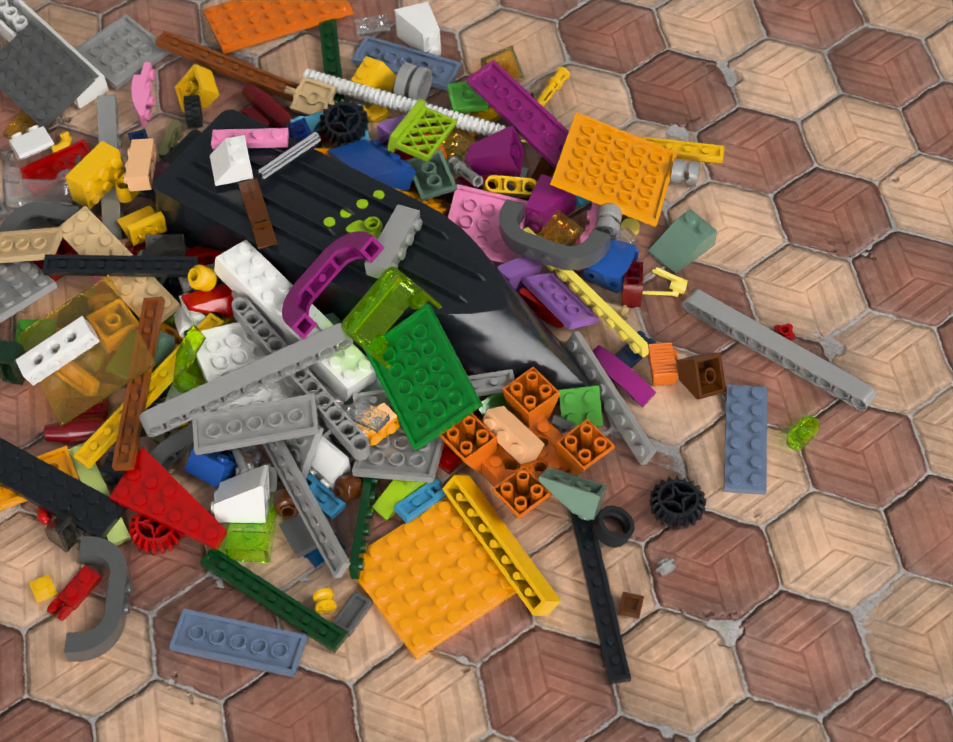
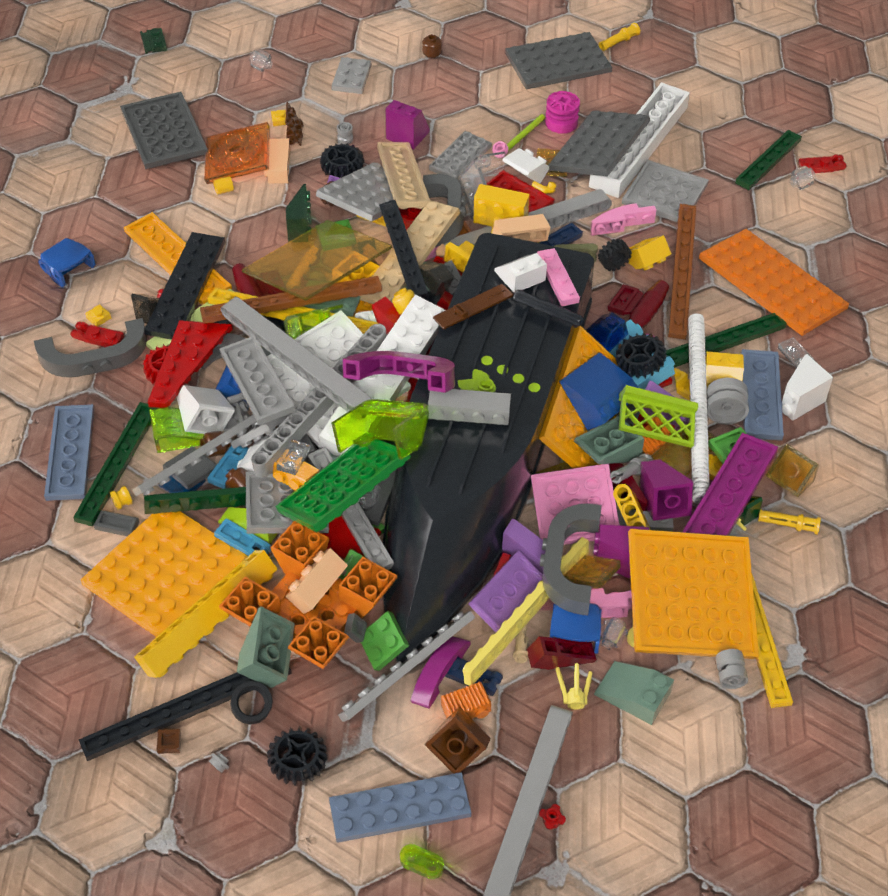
camera: 70 degrees right, 5 degrees down
white brick [16,316,100,386] -> none
tan plate [284,76,337,116] -> none
light grey wheel [595,204,622,240] -> none

